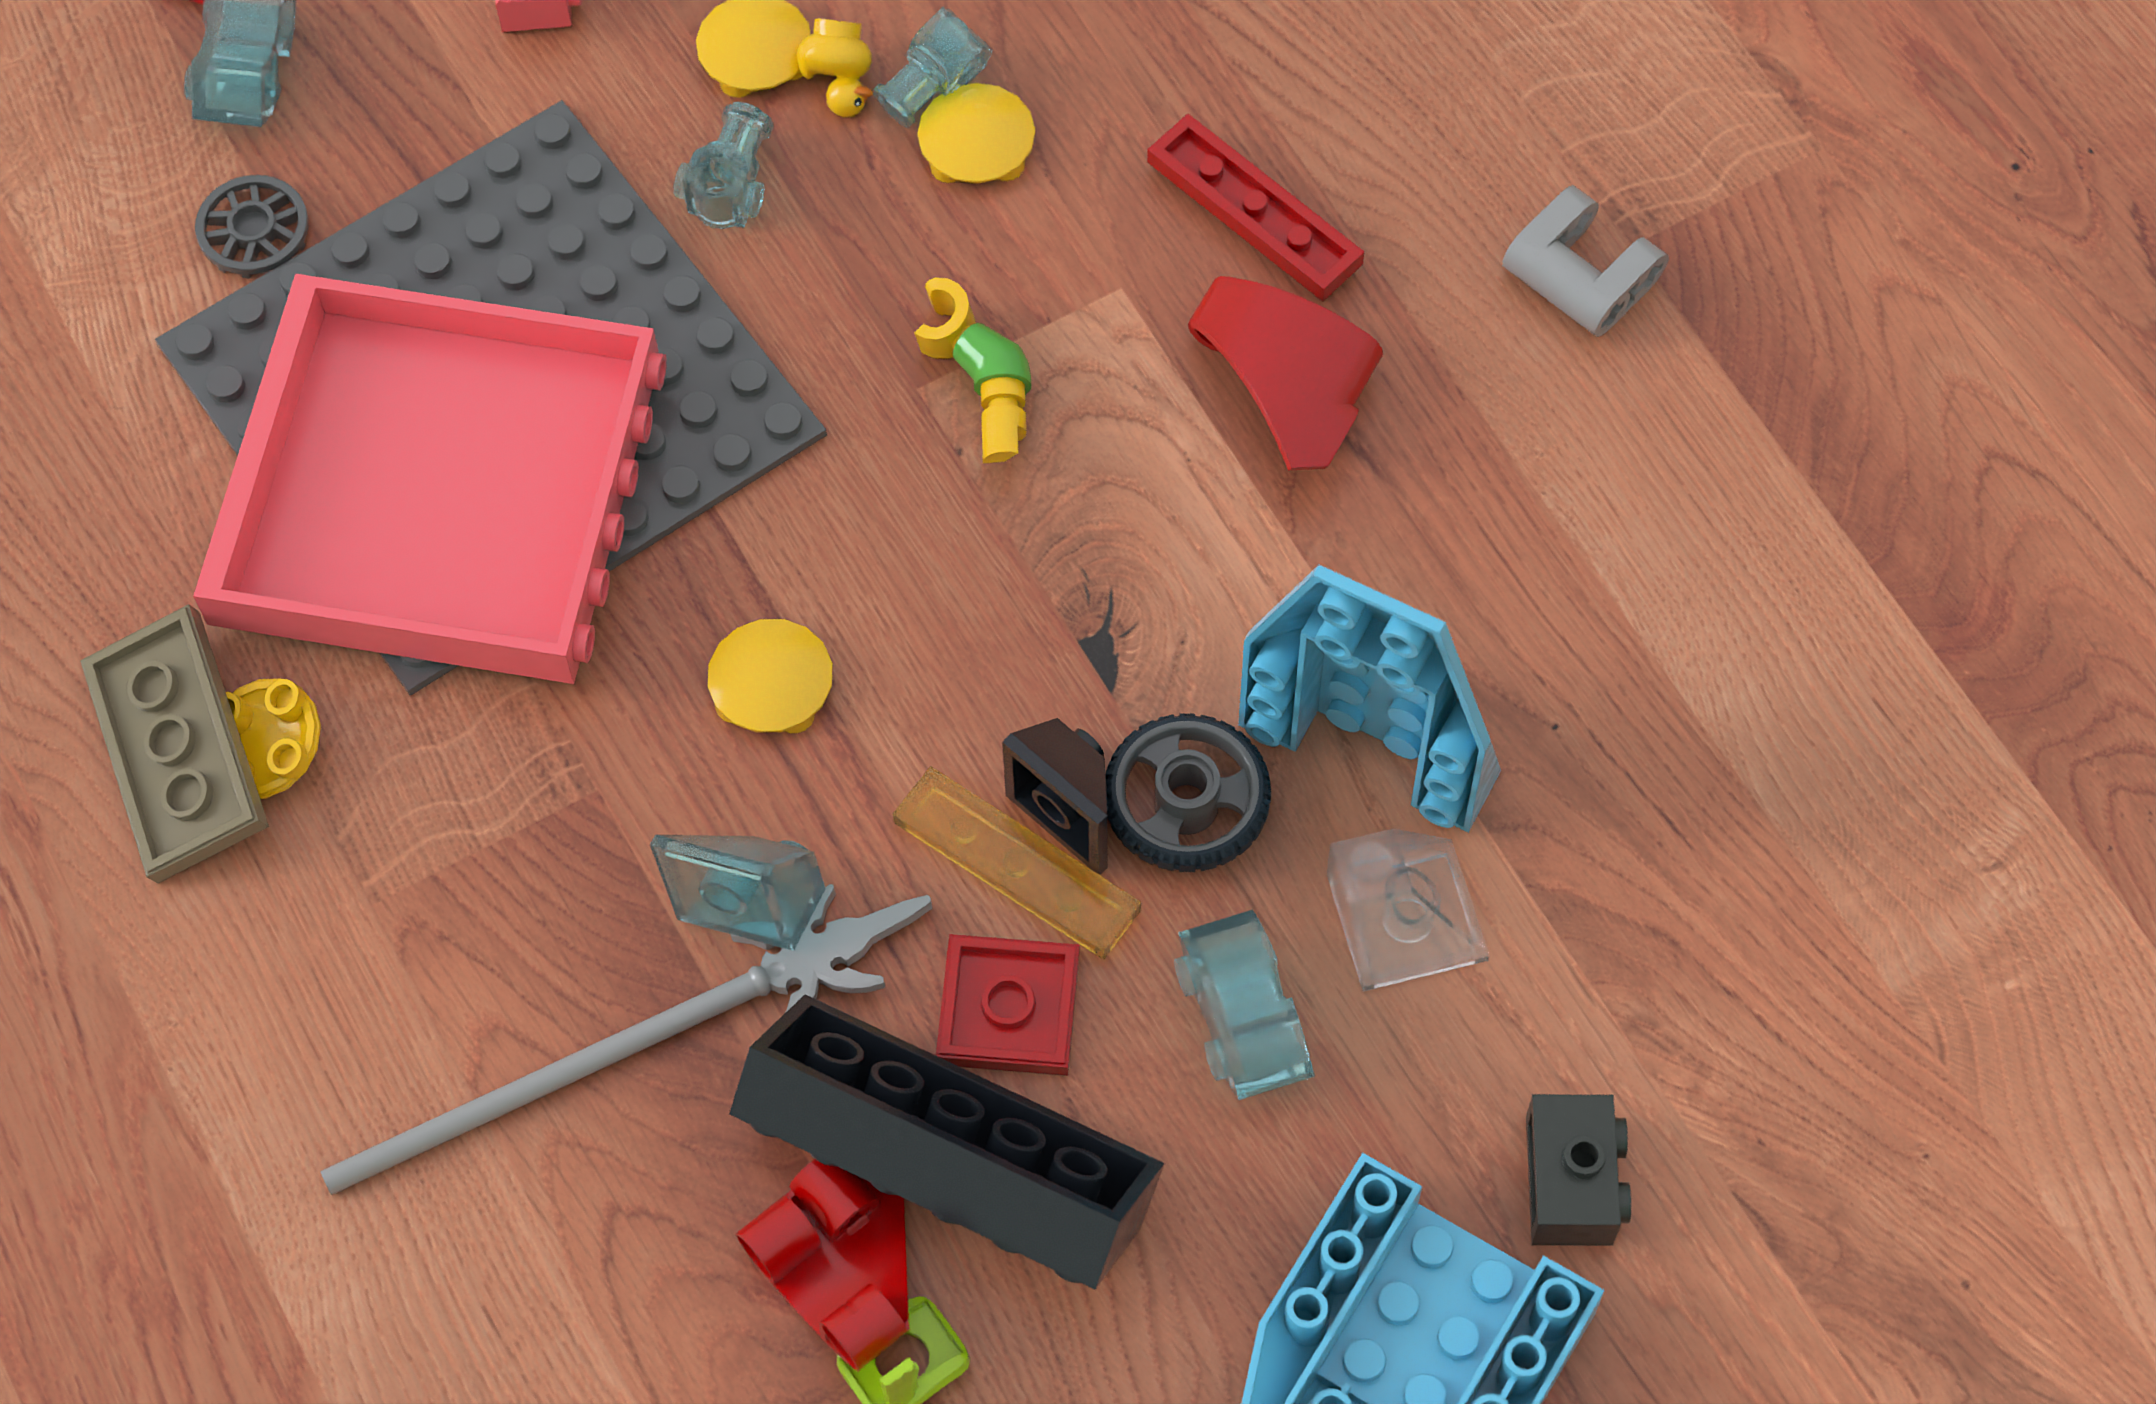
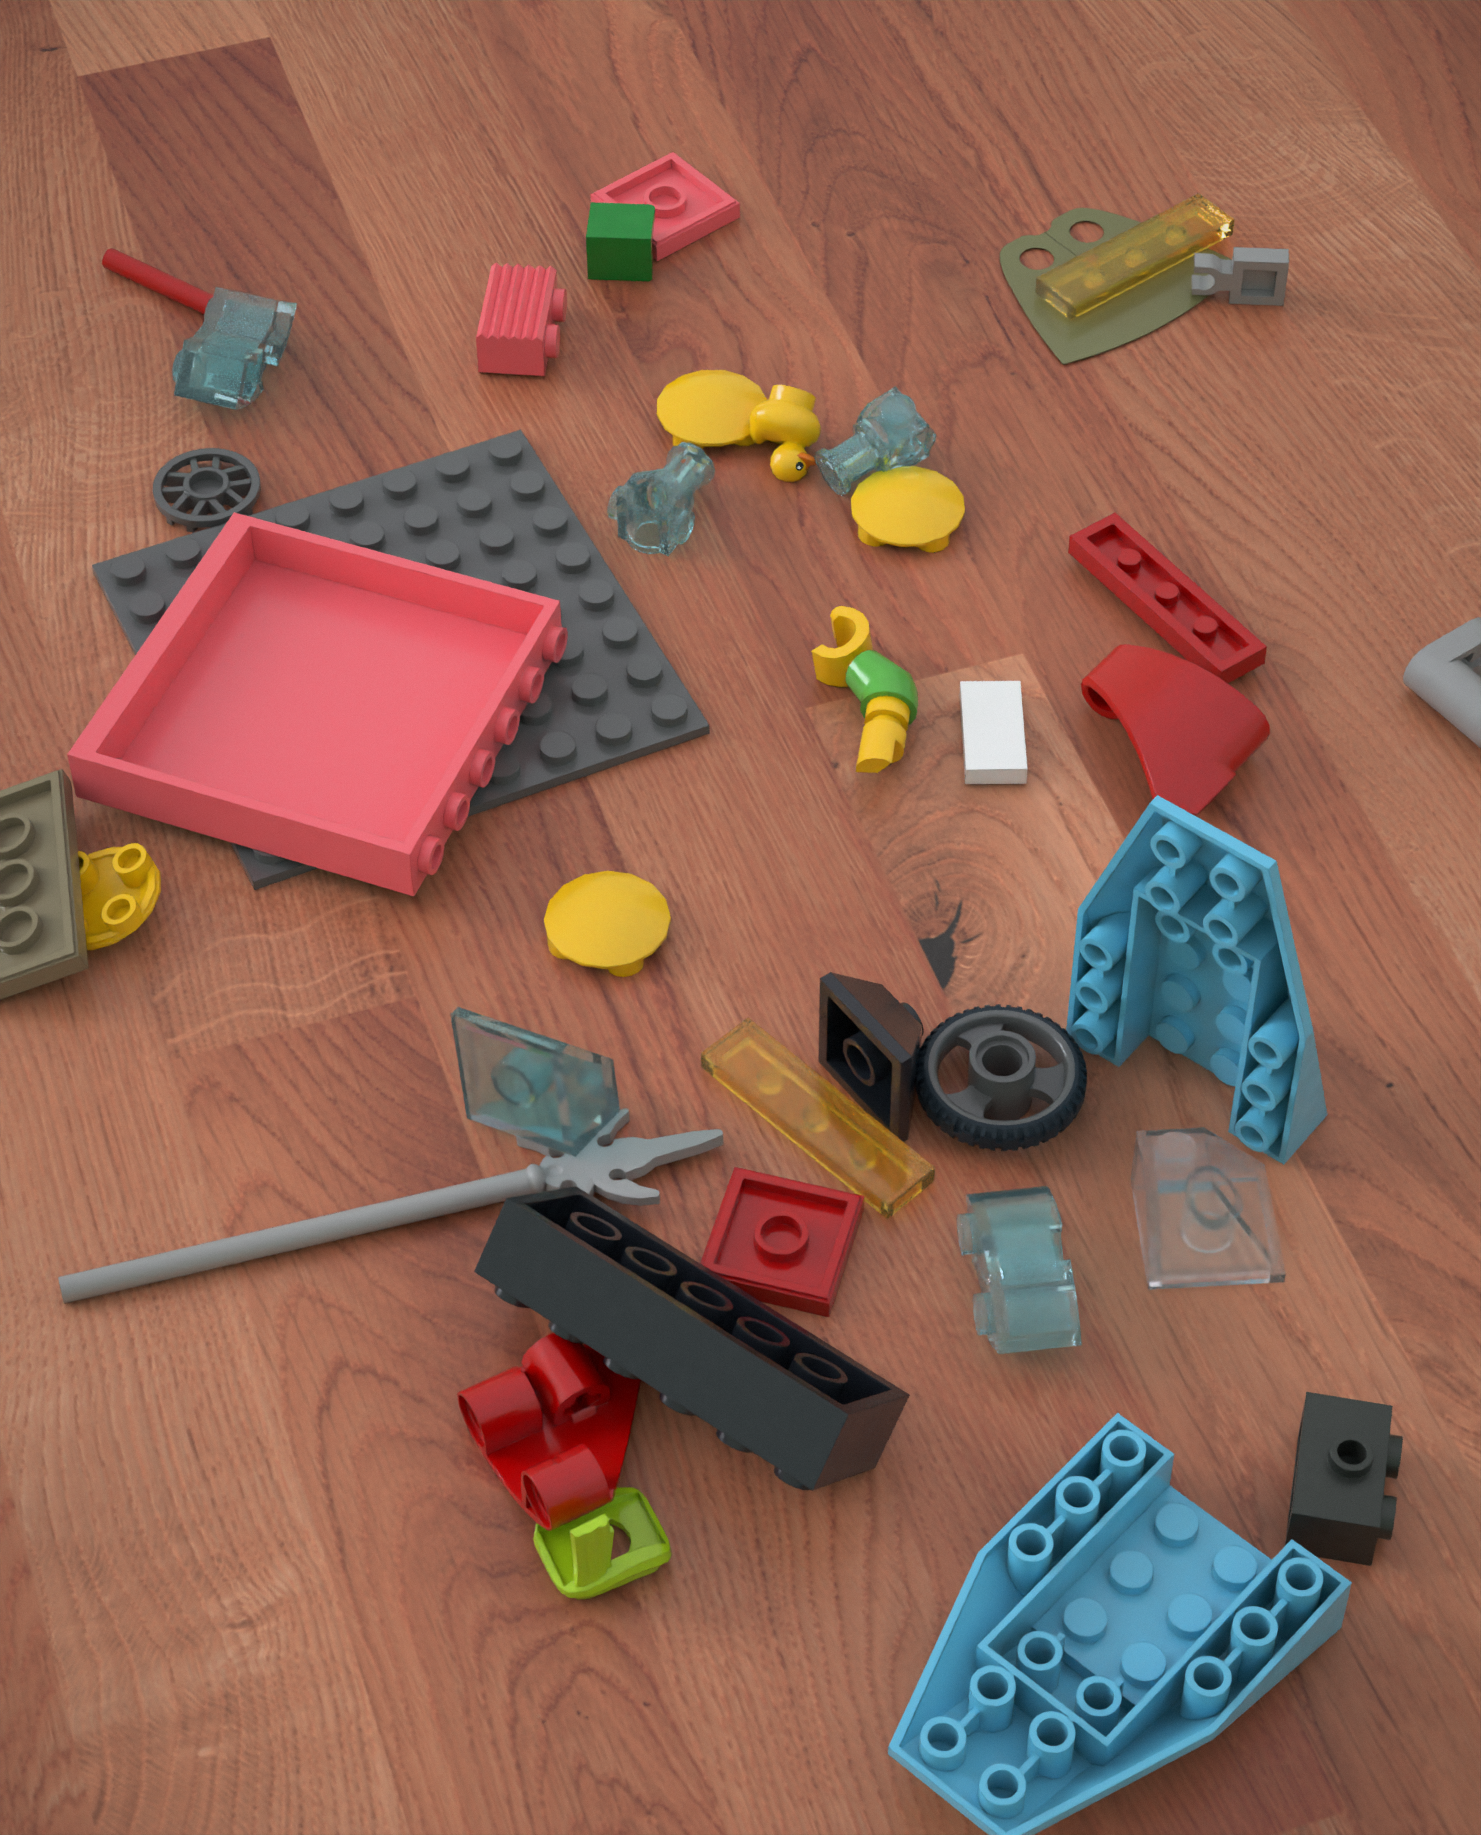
camera: 10 degrees right, 15 degrees down
none -> white tile [959,681,1028,784]

